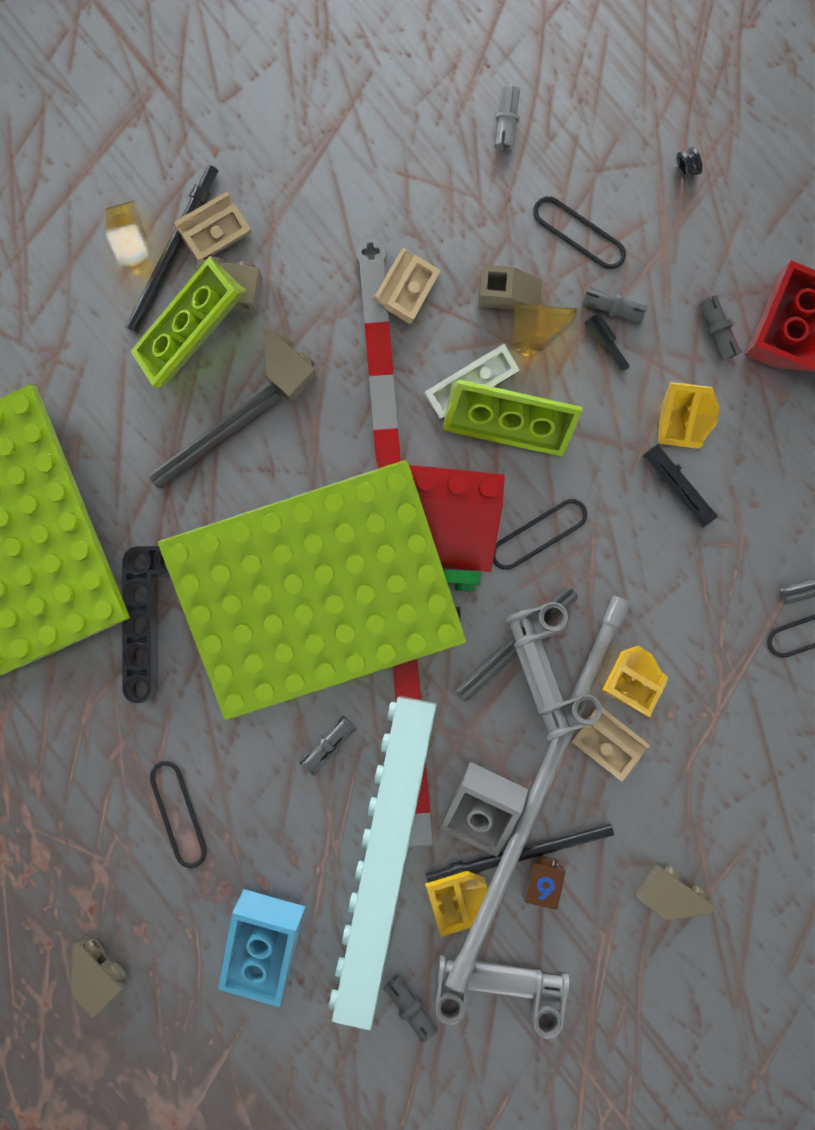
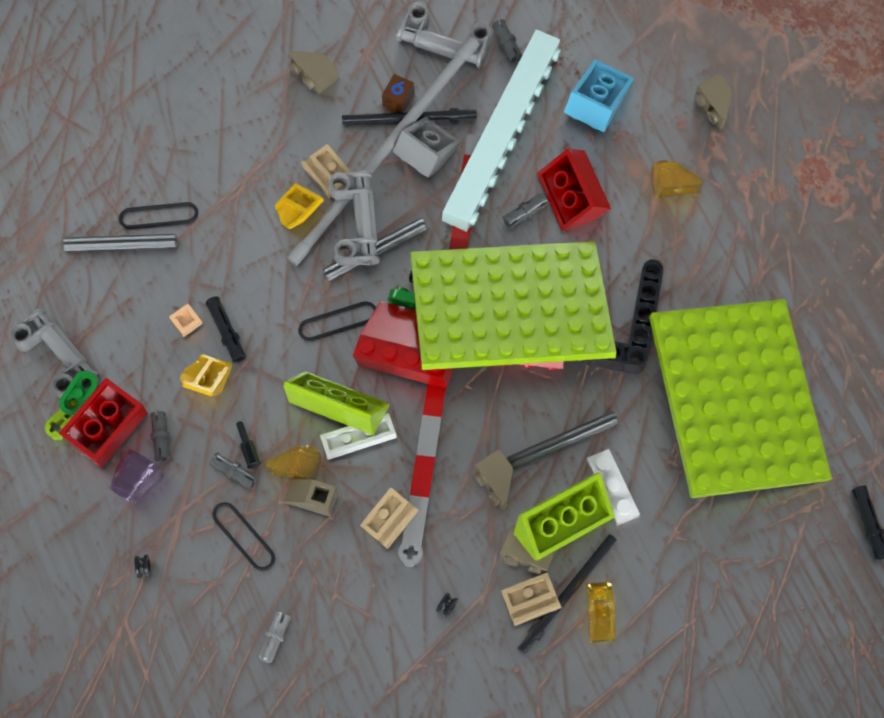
camera: 165 degrees left, 15 degrees down
black piece [150,761,207,868] -> none
yellow slope [425,871,488,937] -> none
none -> clear purple piece [108,449,164,505]
none -> light nougat plate [169,304,203,337]
none -> black bush [436,592,458,618]
none -> red slope [537,148,611,231]
none -> white plate [586,449,640,525]
none -> clear yellow slope [651,160,703,198]

